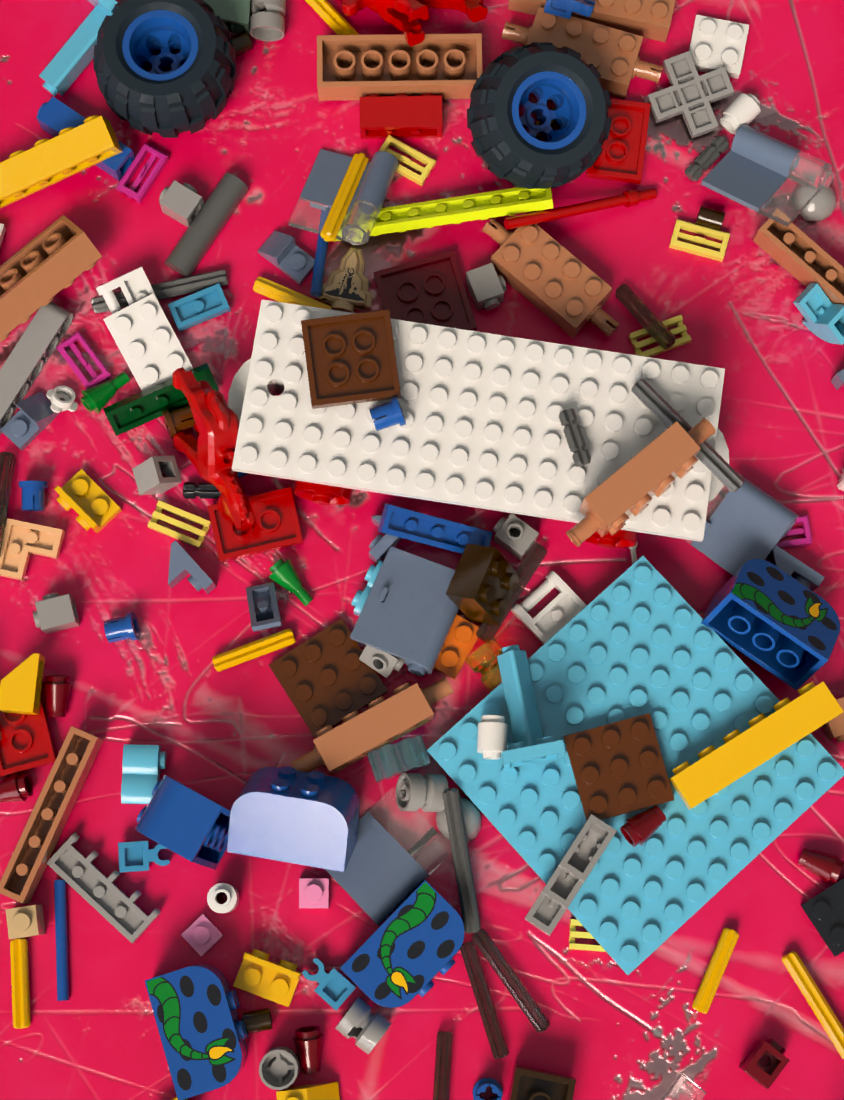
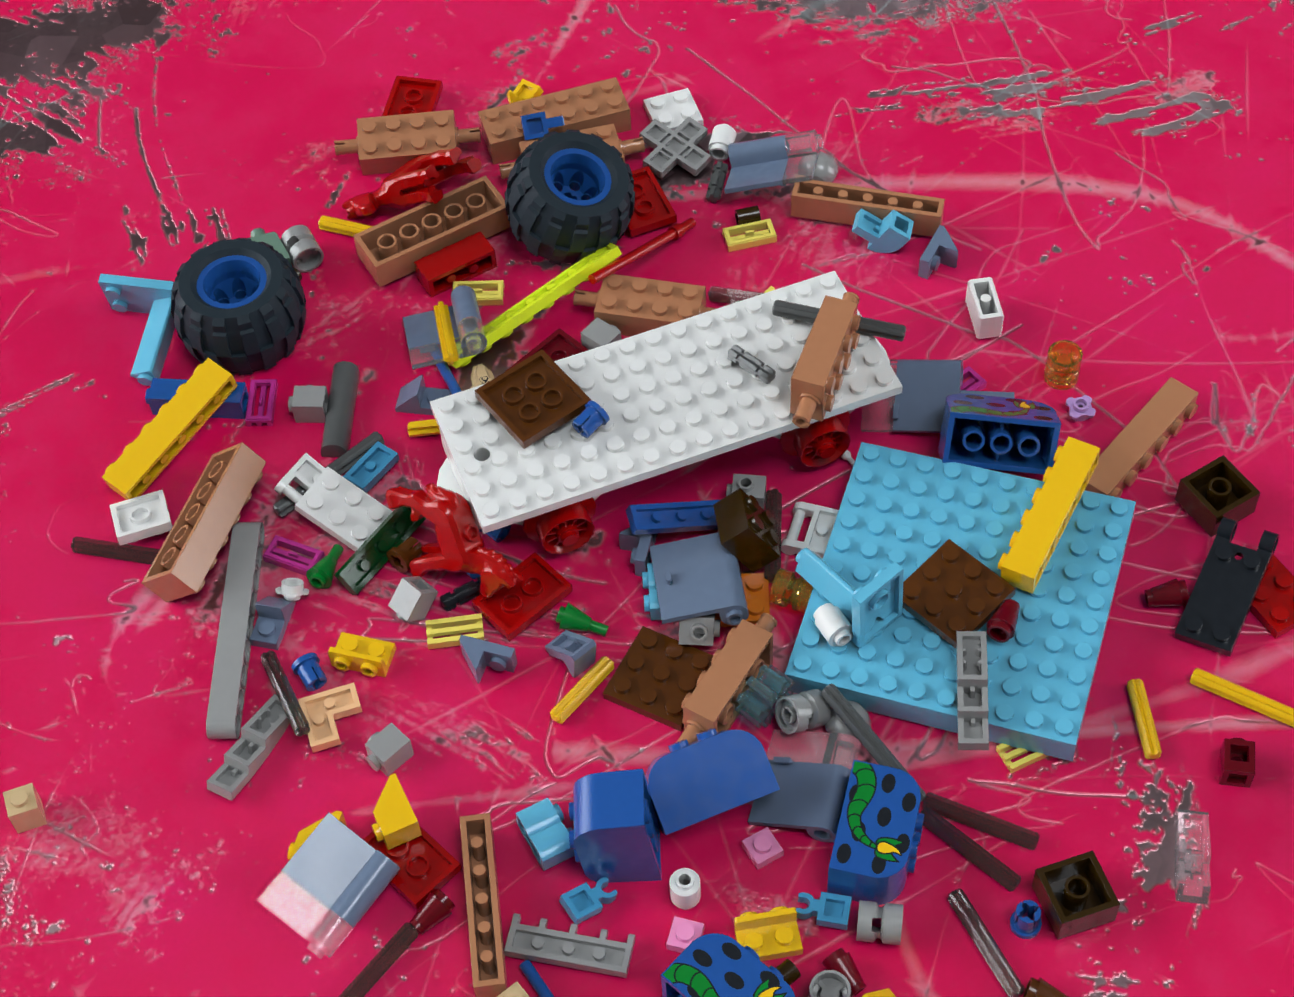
camera: 25 degrees left, 25 degrees down
dark red cone [43,675,72,717] -> none
blue bush [104,612,140,643] -> none

